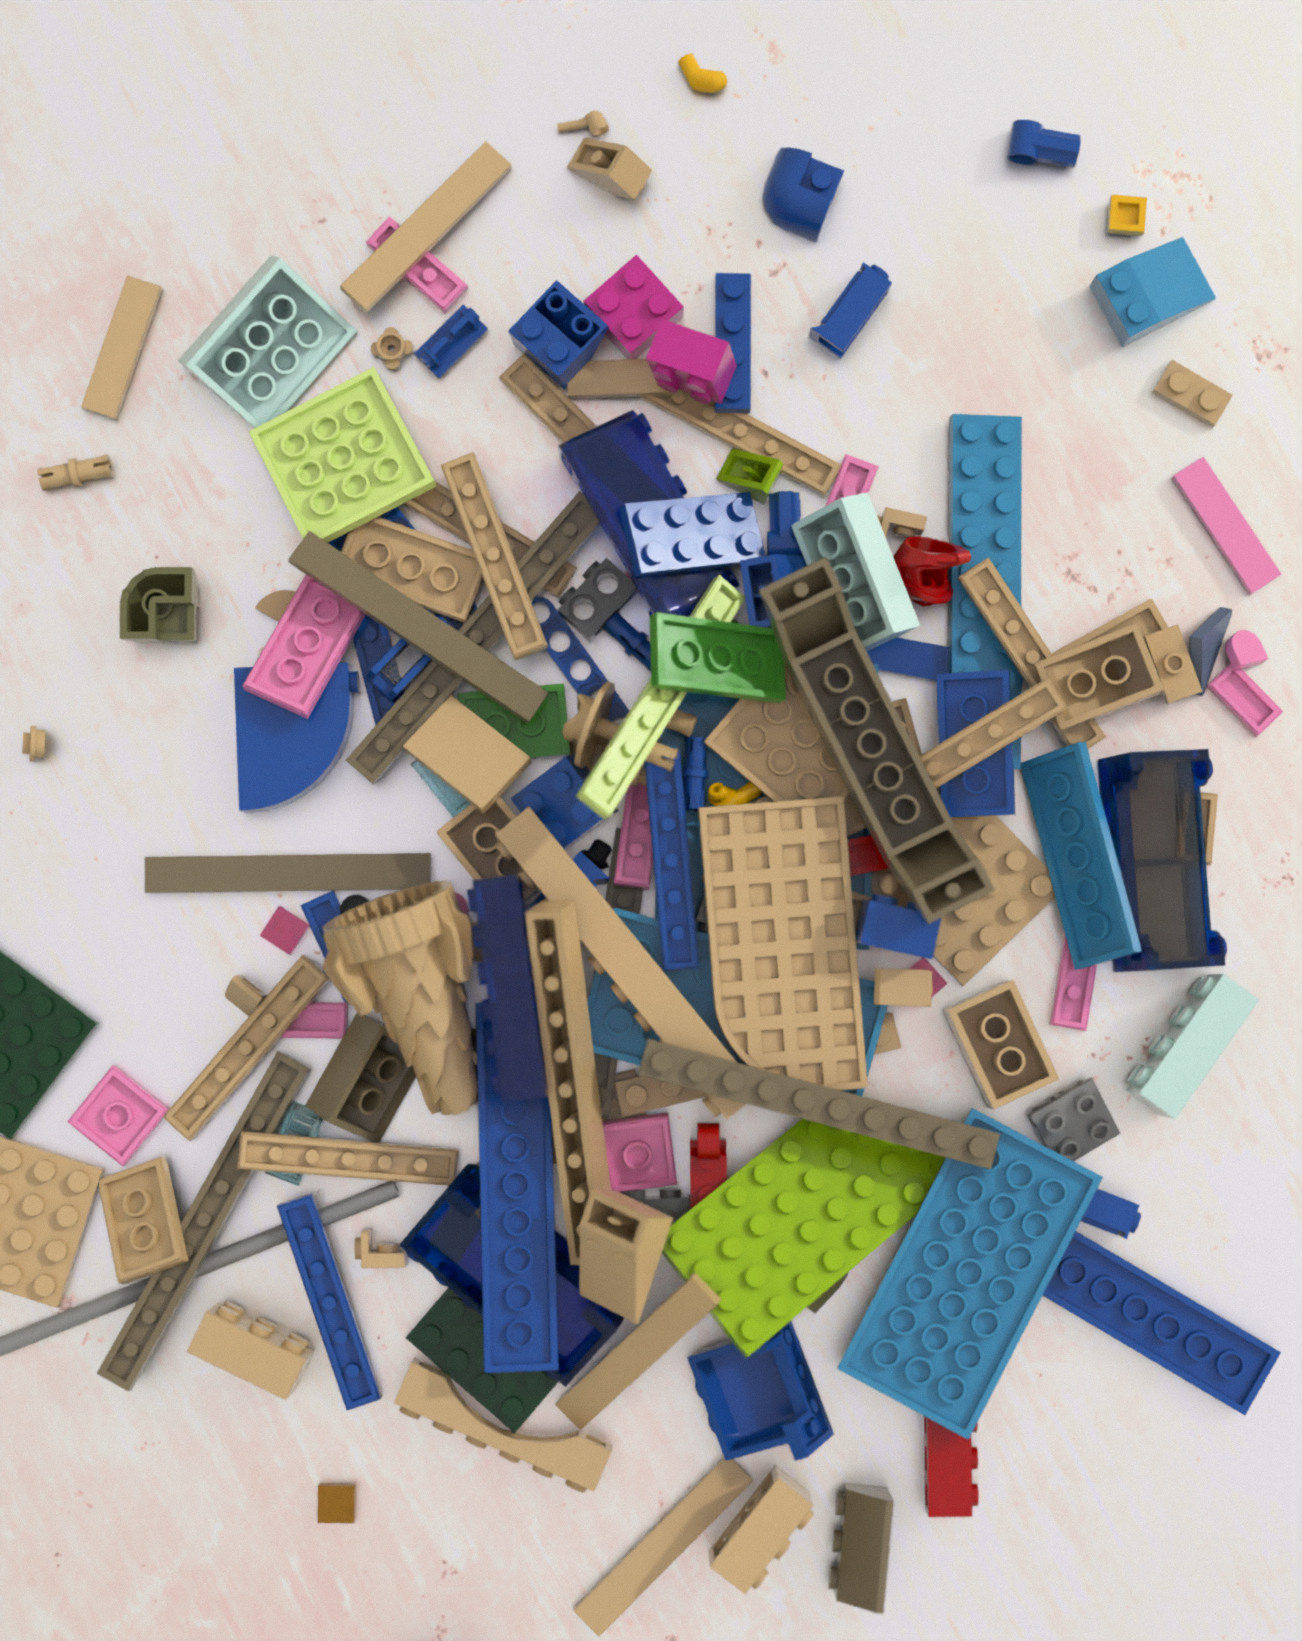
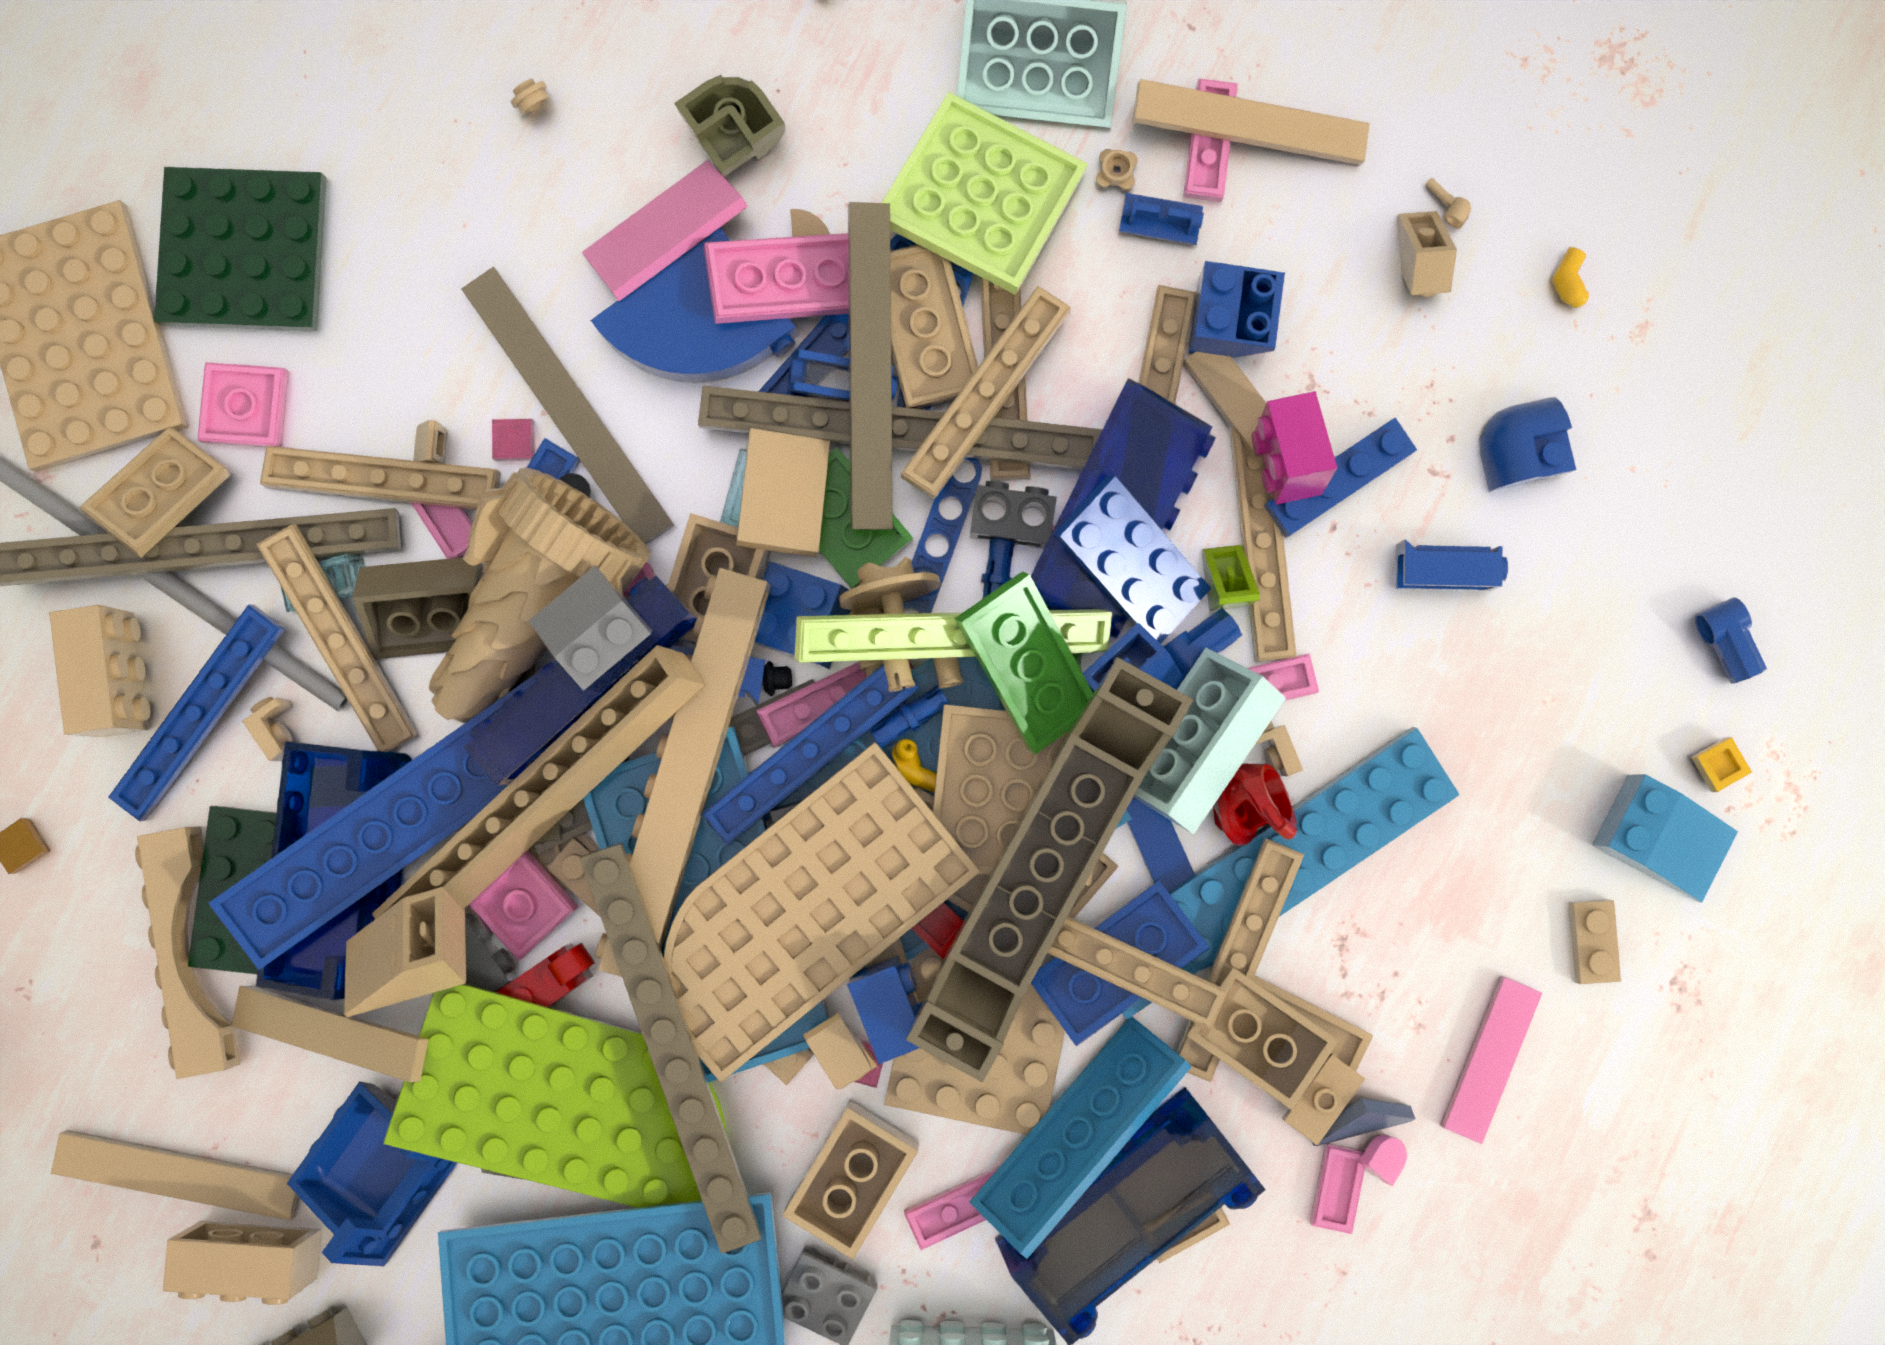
camera: 55 degrees right, 0 degrees up
dark pink brick [583,254,684,359] -> none
none -> light grey slope [529,565,652,691]
none -> bright pink tile [581,160,748,301]

